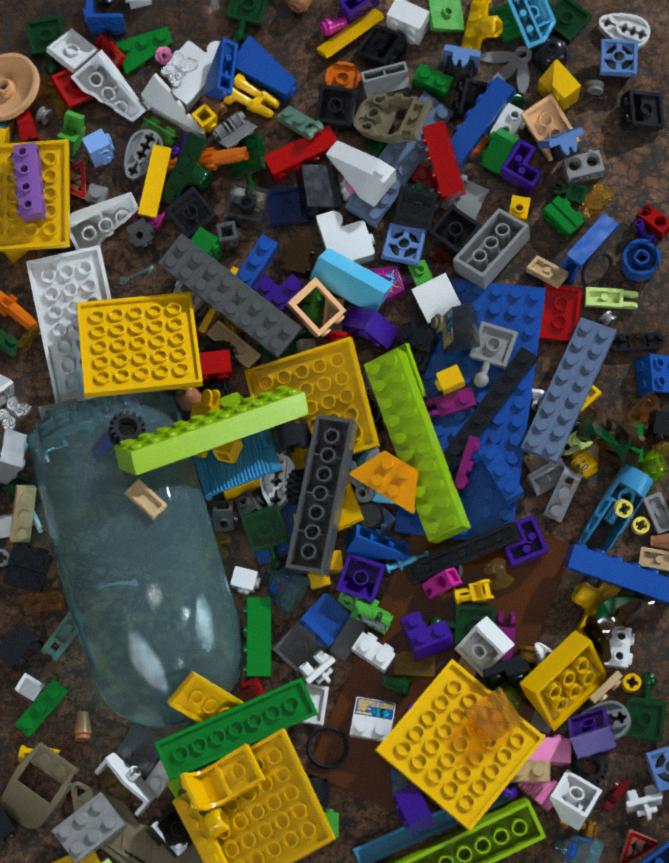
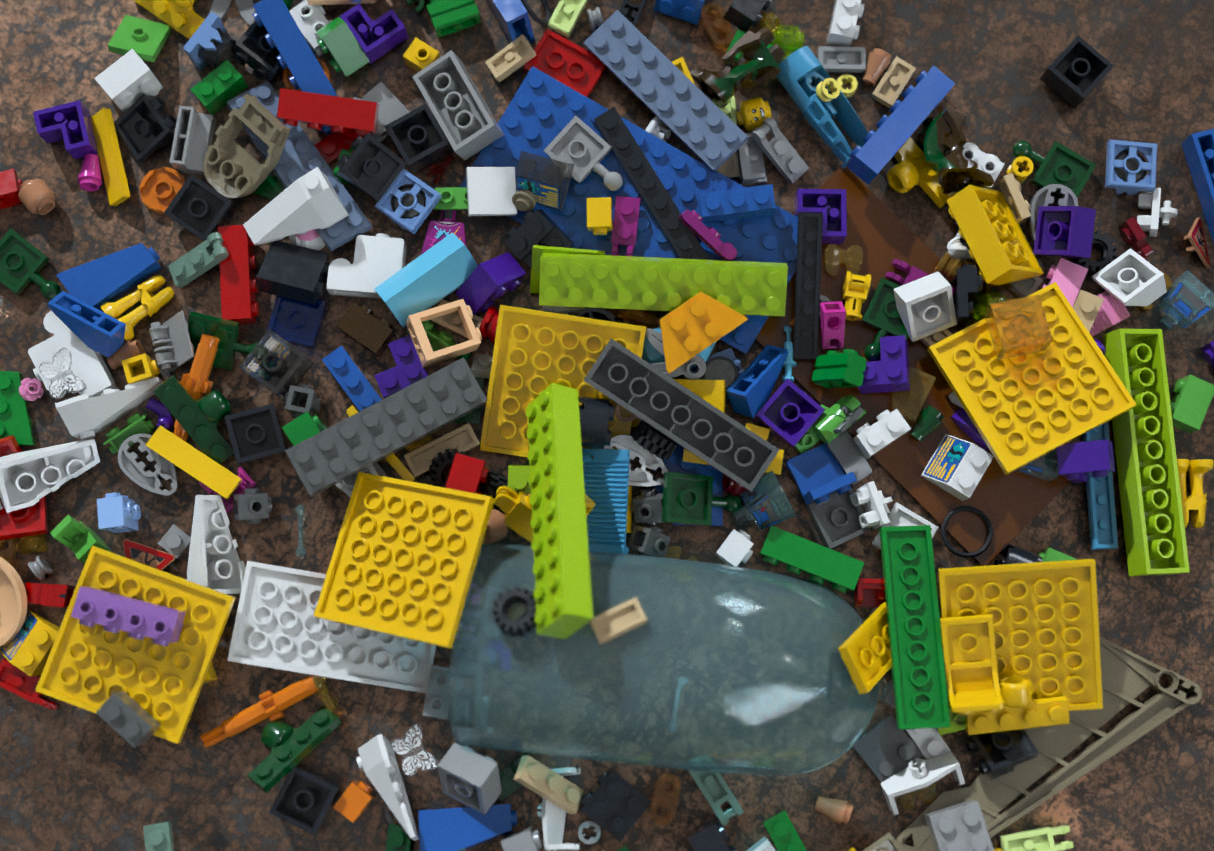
camera: 75 degrees left, 5 degrees up
none -> green brick [811,349,867,389]

